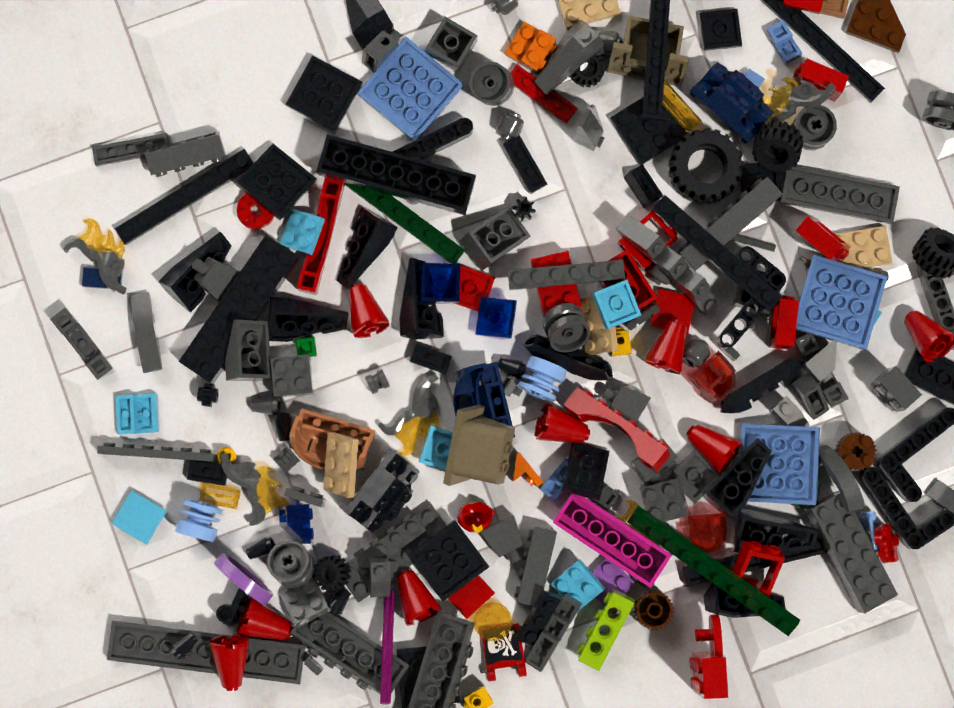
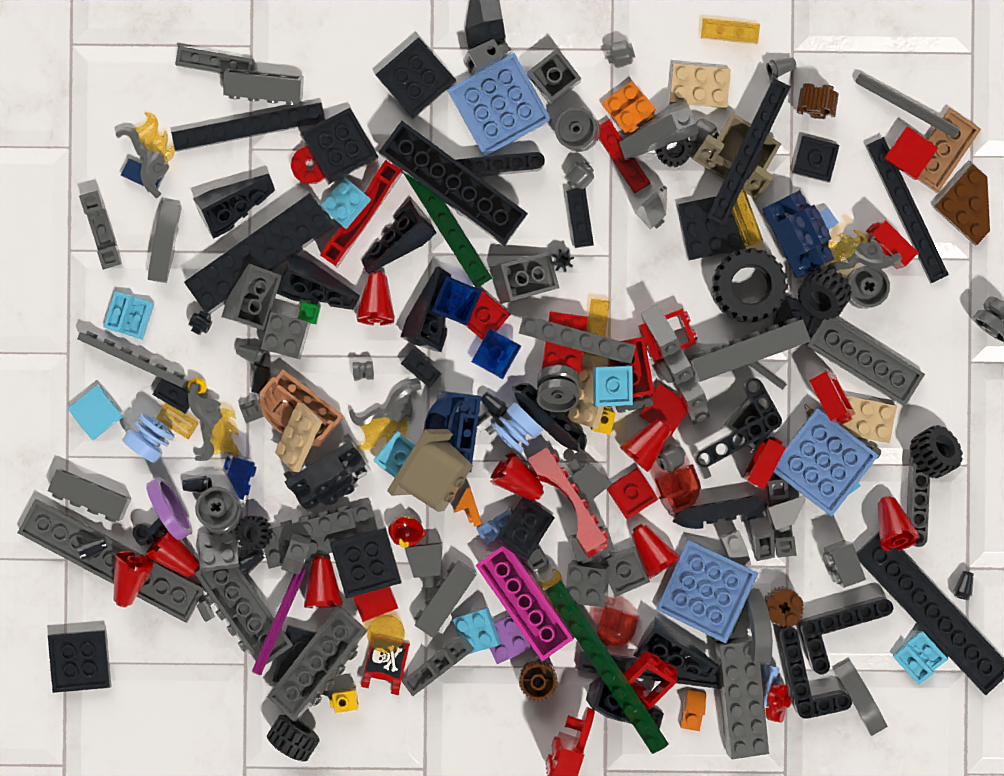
camera: 25 degrees right, 5 degrees up
dark grey torso [192,257,240,302] -> none
dark grey plate [284,486,326,508] -> none
black plate [516,590,562,646] -> none
lime brick [577,589,635,671] -> none
black slope [624,165,663,208] -> none
black plate [652,195,782,312] -> none
black wedge [704,438,772,519] -> none
medium blue slope [767,20,802,65] -> none
none -> dark grey brick [47,469,131,522]
none -> clear yellow tile [583,298,610,358]
none -> red tile [607,467,659,520]
none -> orange slope [680,689,706,731]

